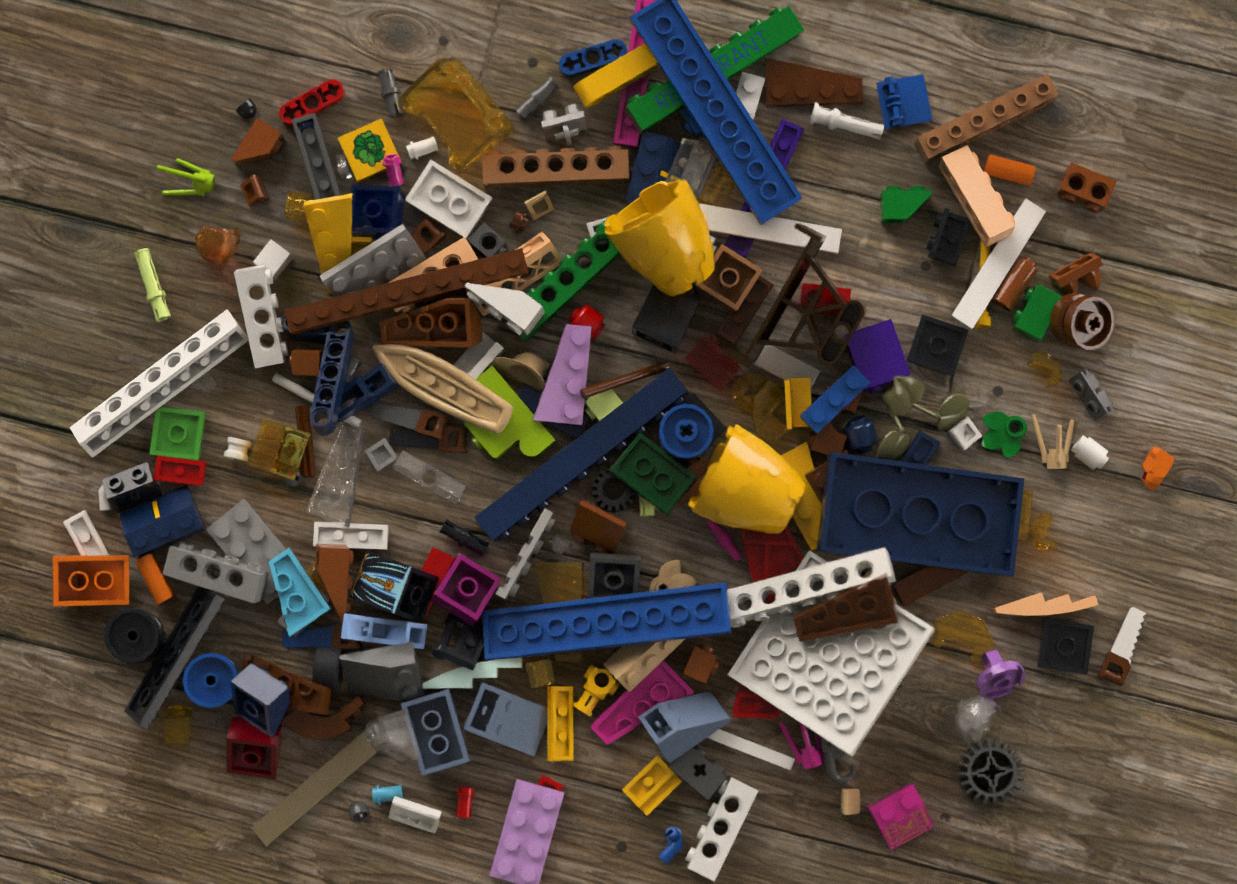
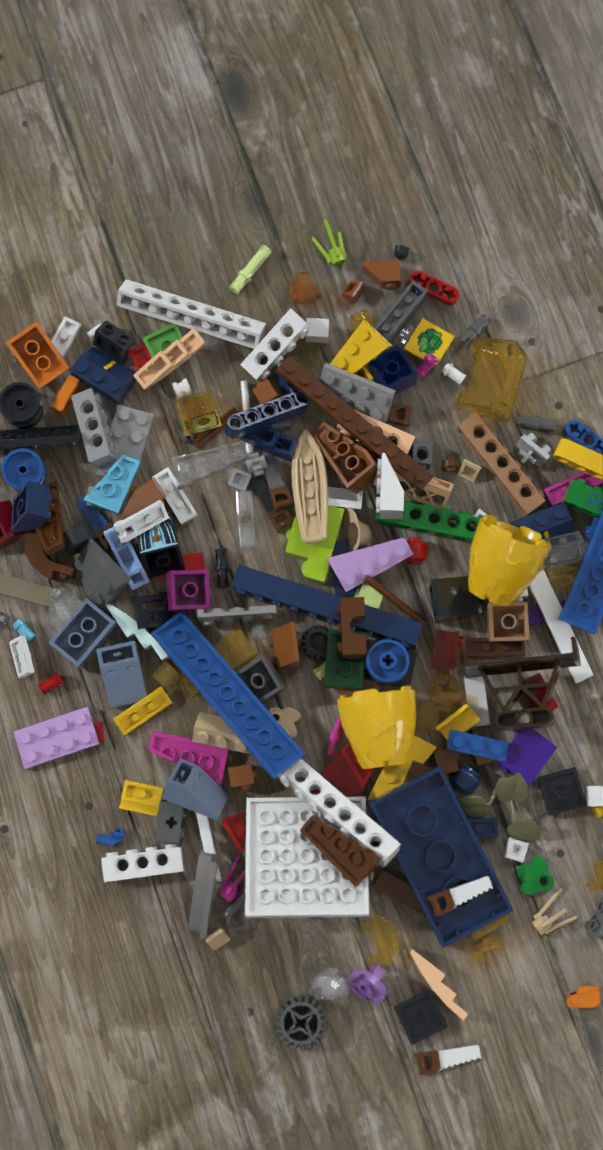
camera: 55 degrees right, 5 degrees down
white plate [405,160,493,240] -> none
yellow connector [573,664,620,717] -> none
dark pink slope [866,783,934,851] -> none
white brick [1071,435,1109,470] -> none
none -> white plate [114,500,169,543]
none -> light nougat slope [133,328,207,390]
none -> dark grey fence [188,852,219,939]
none -> light grey gear [246,452,268,476]
none -> reddish brown arch [337,597,367,659]
none -> white piece [427,876,493,916]

